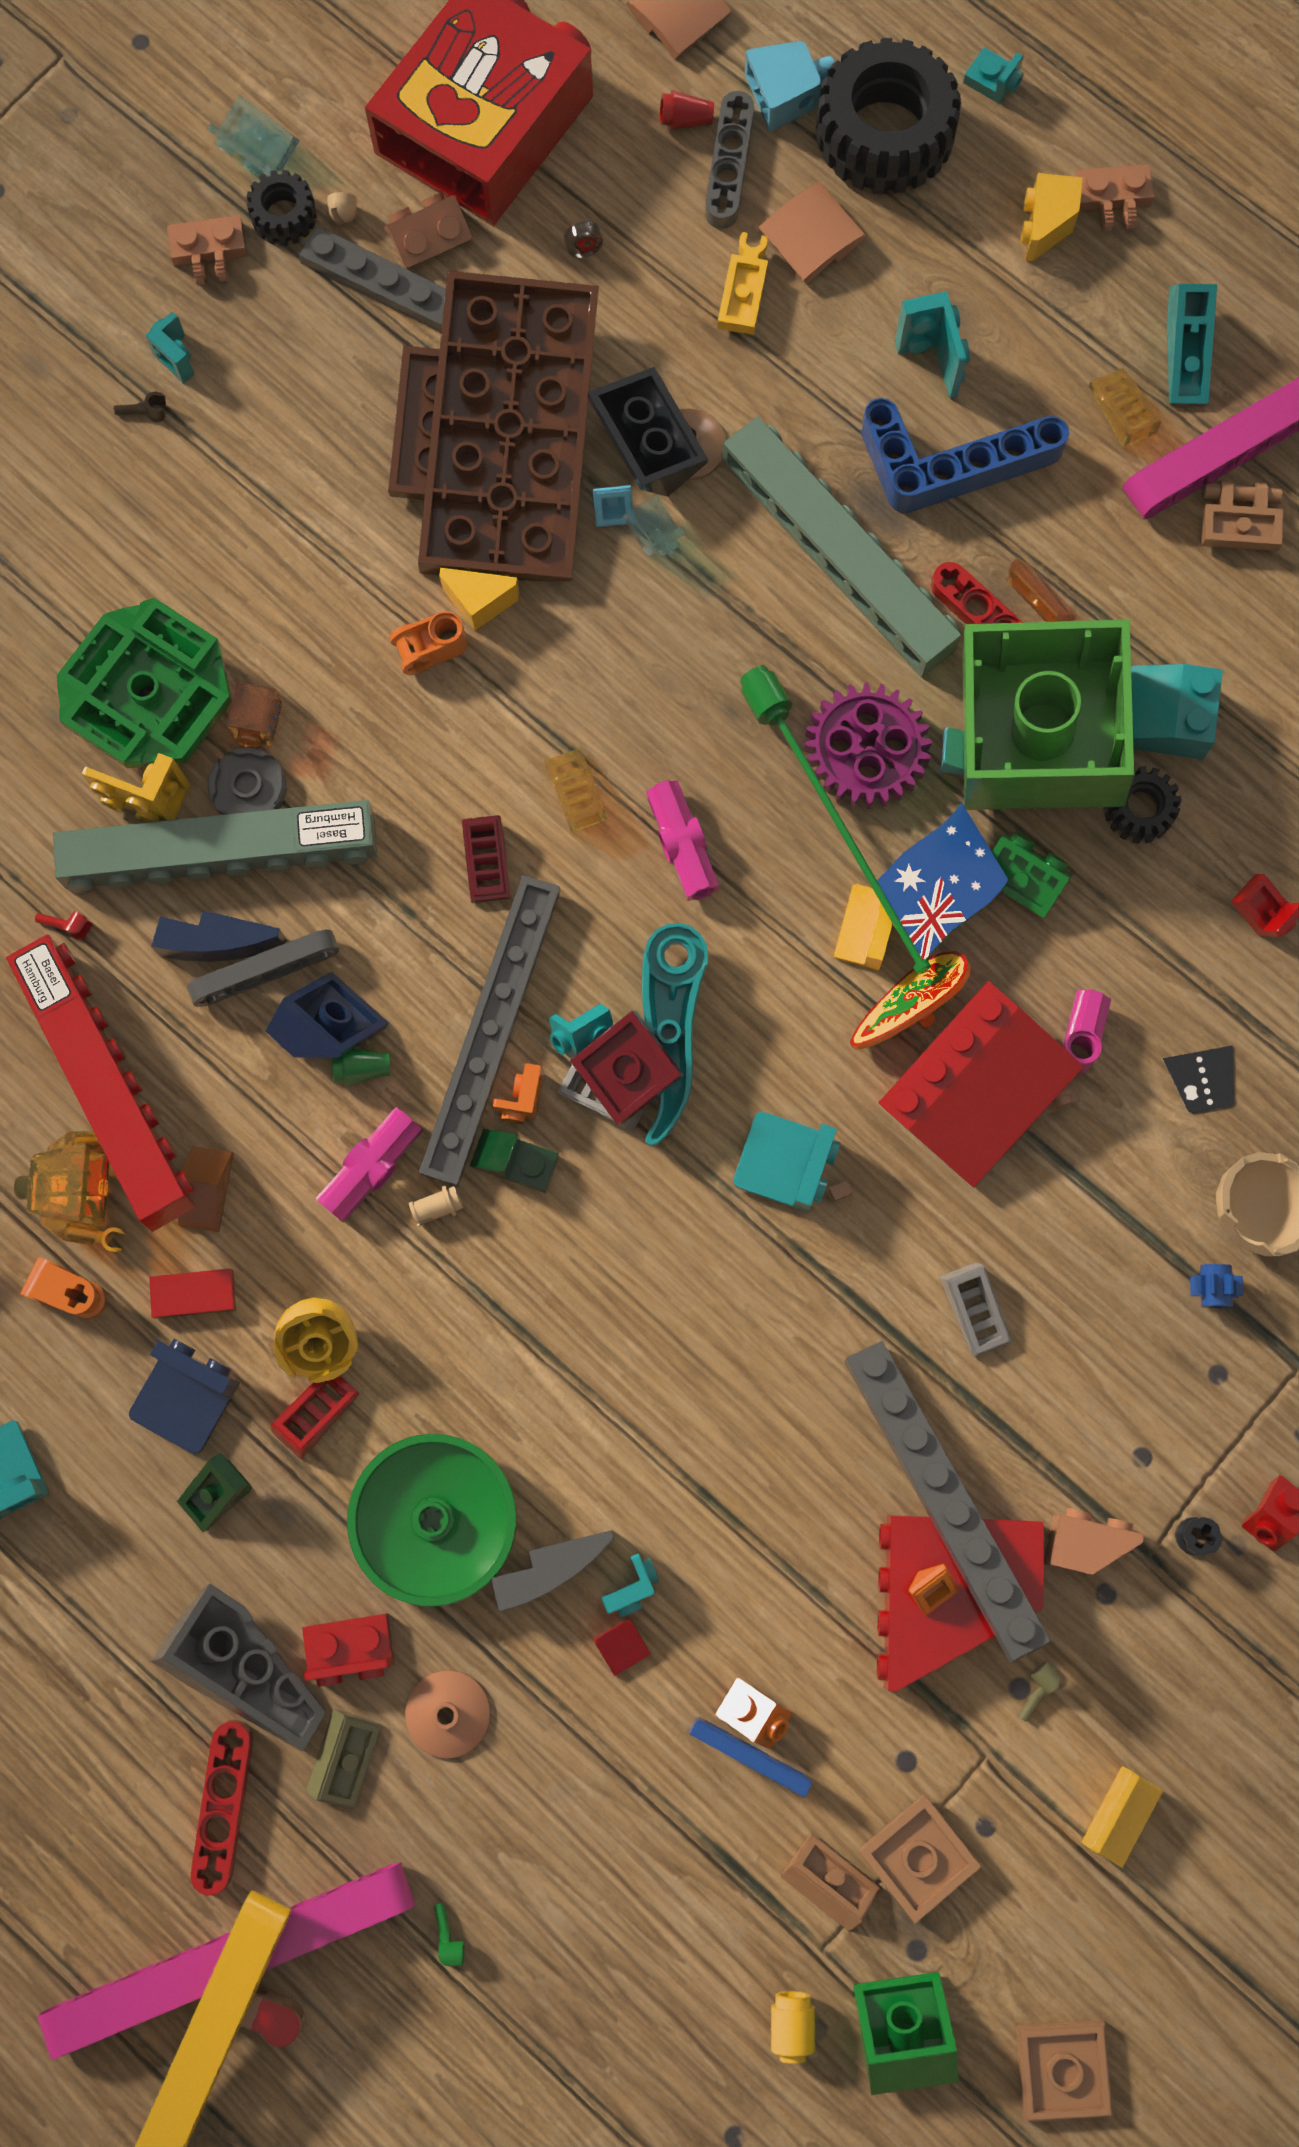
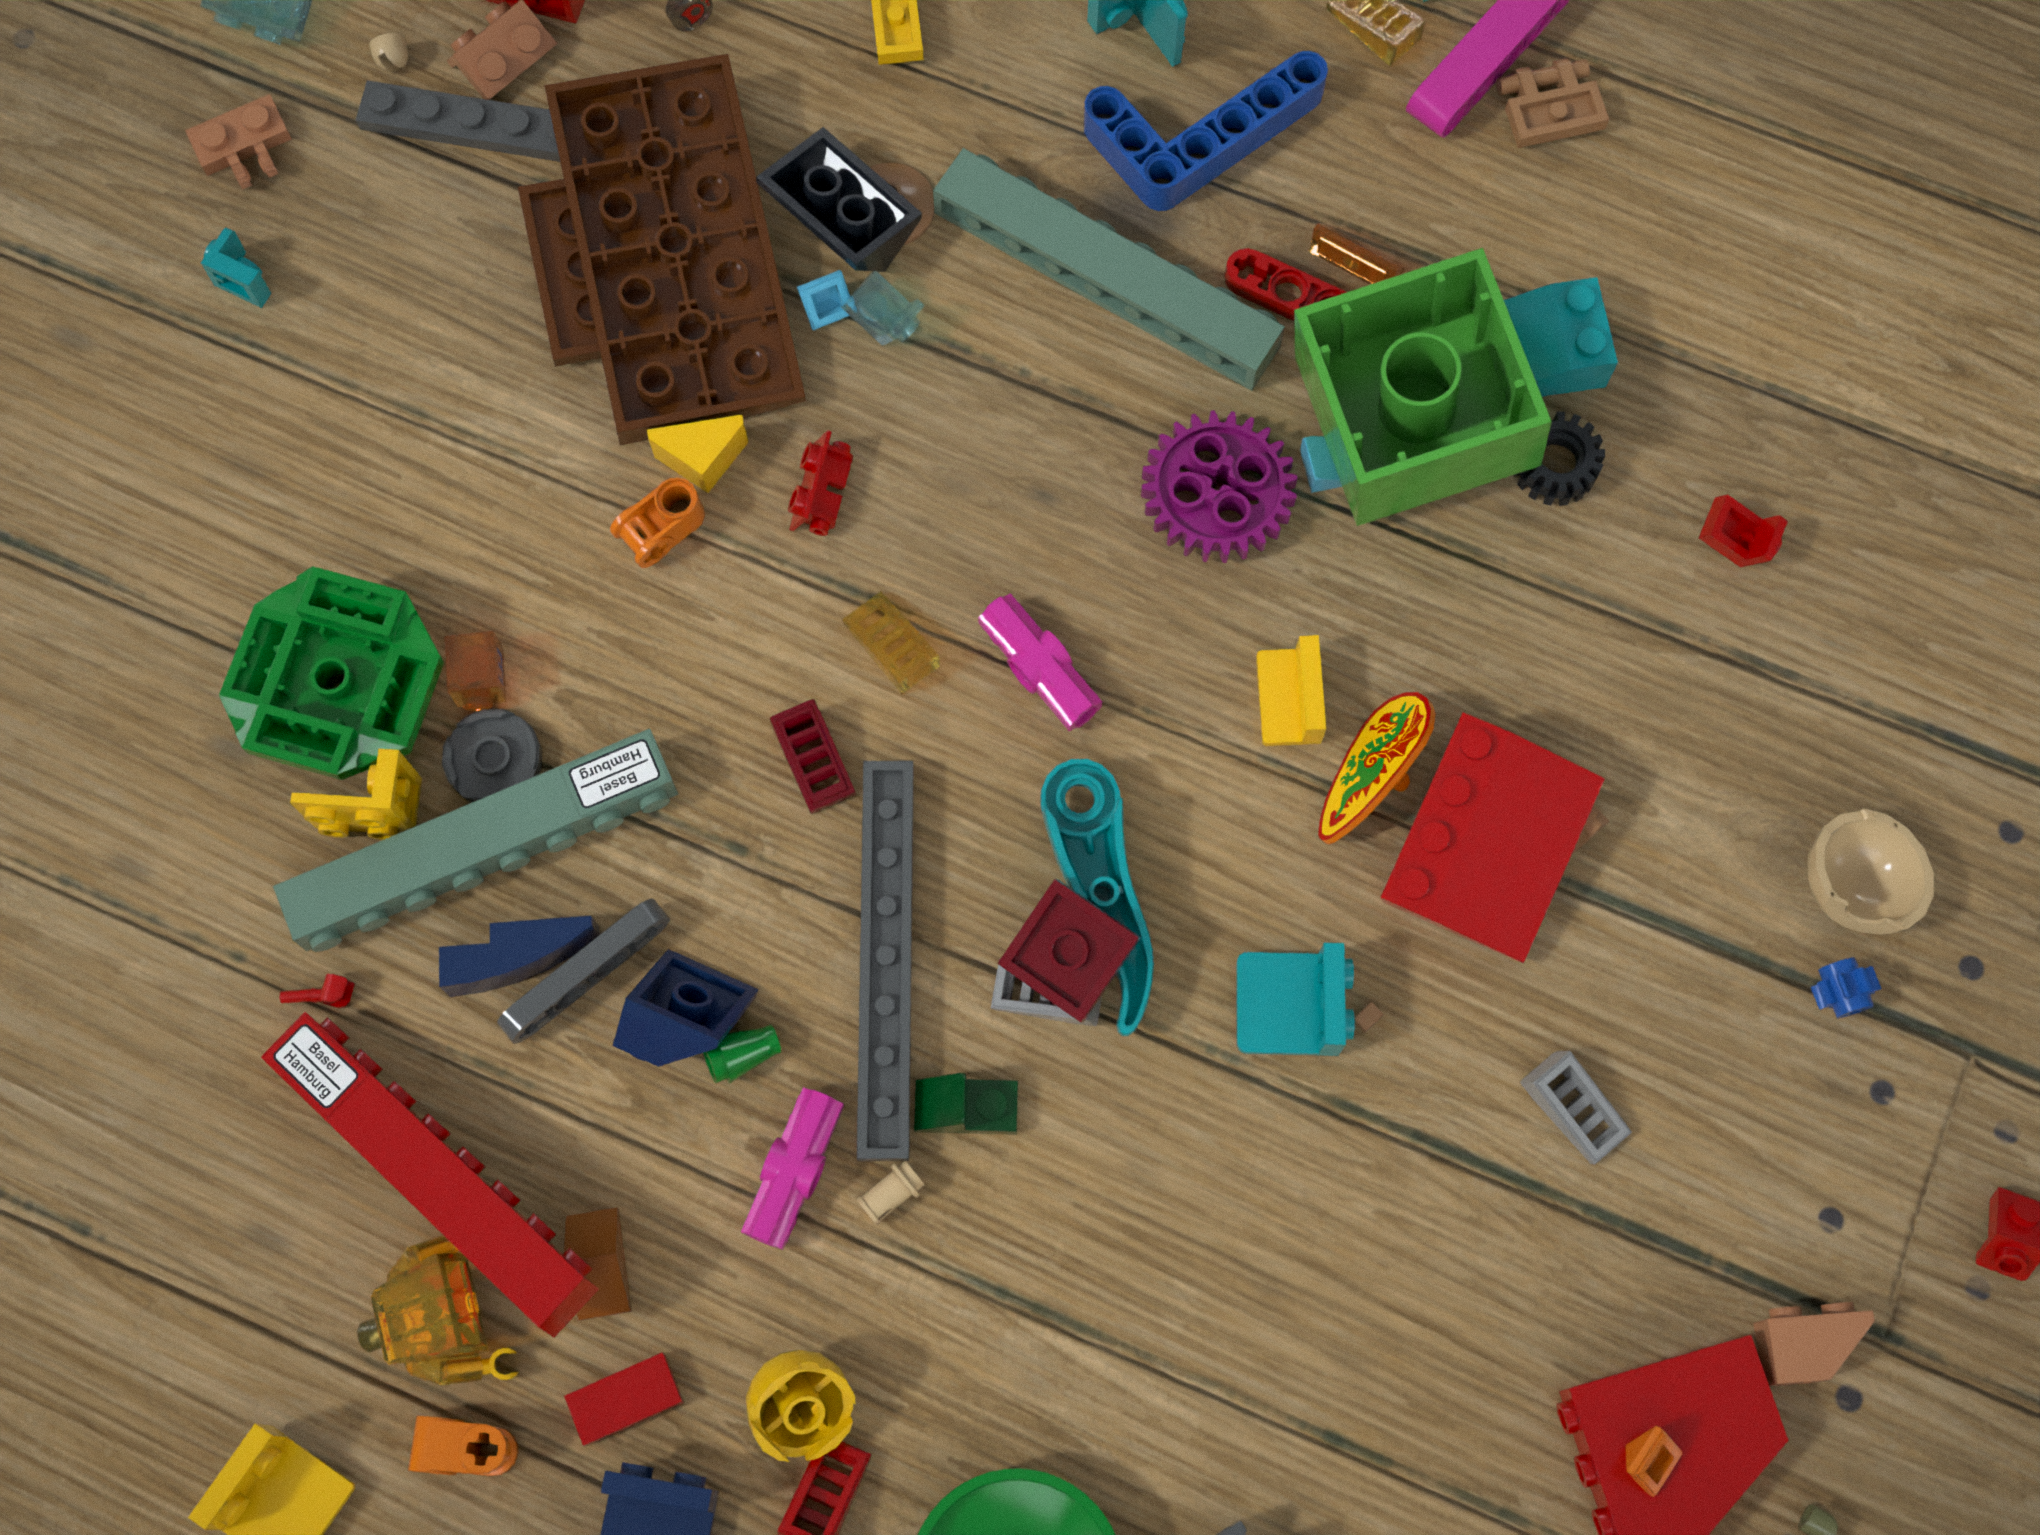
camera: 20 degrees left, 5 degrees down
dark brown hand [114,391,166,422] -> none
black tyre [247,170,317,246] -> none
orange bracket [493,1063,544,1124] -> none
teal bracket [549,1003,613,1059] -> none
flag [740,665,1008,975] -> none
dark grey plate [845,1341,1051,1664] -> none
green bracket [992,832,1073,918] -> none
dark pink piece [1062,989,1111,1074] -> none
black sticker [1162,1045,1234,1113] -> none
black bush [1175,1517,1223,1556] -> none
none -> red hinge [788,430,854,536]

